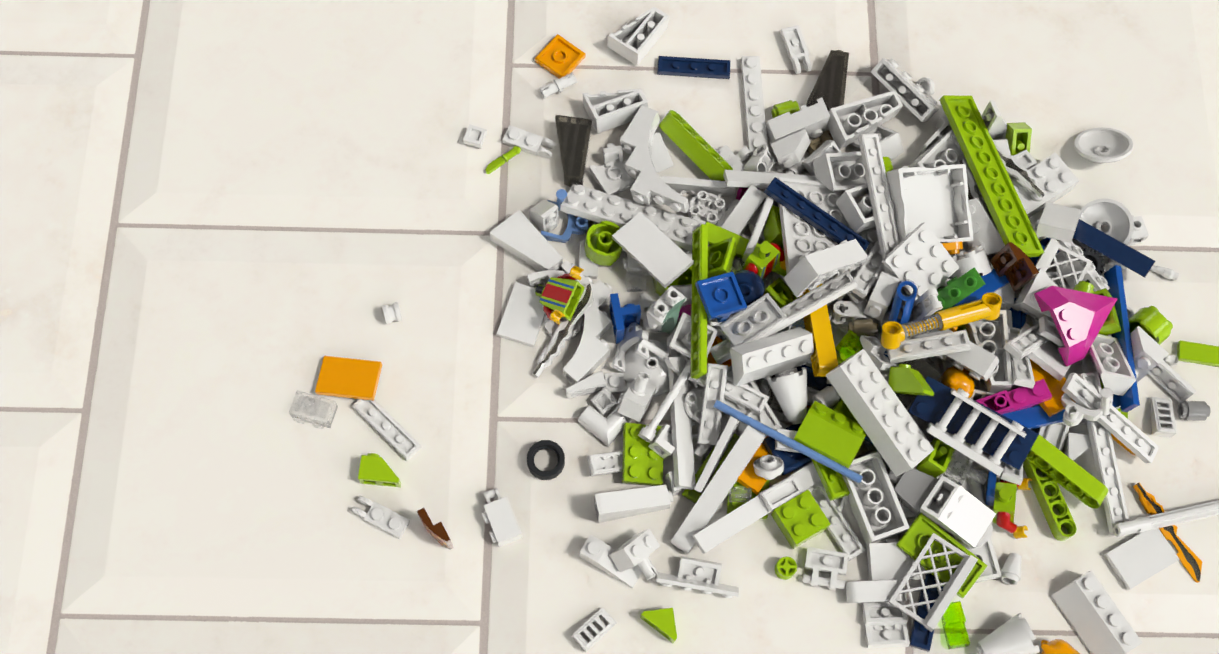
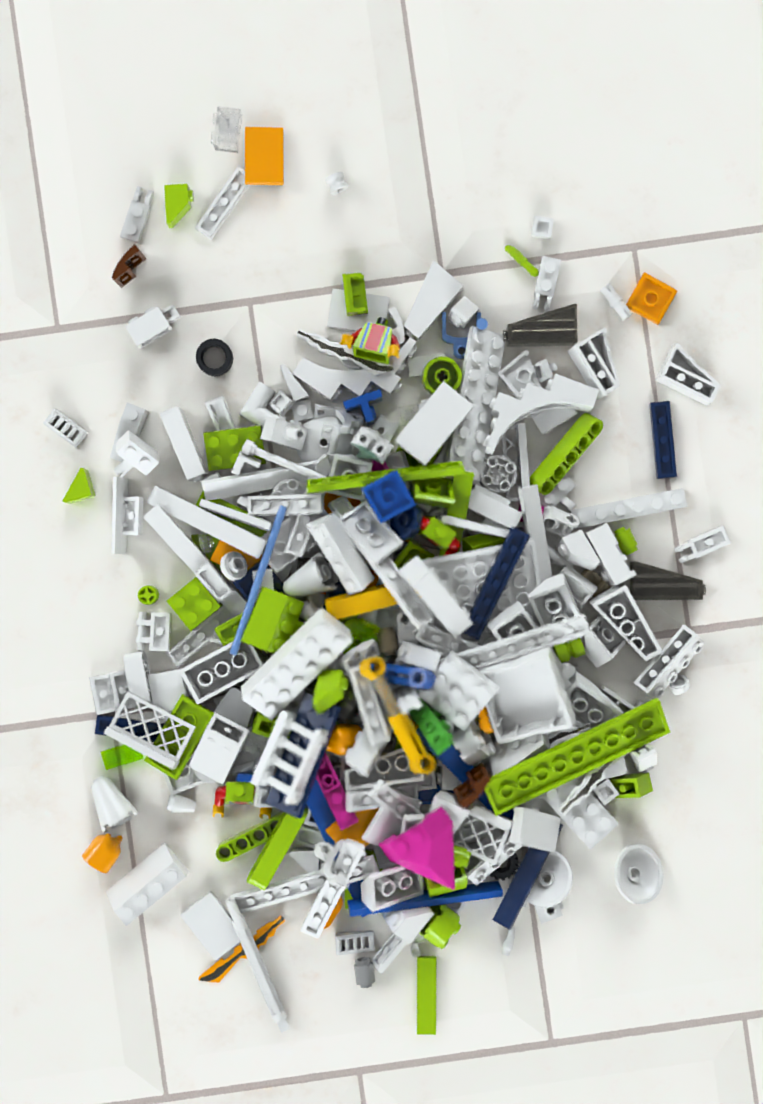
camera: 85 degrees right, 20 degrees up
none -> lime hinge [342,273,368,316]

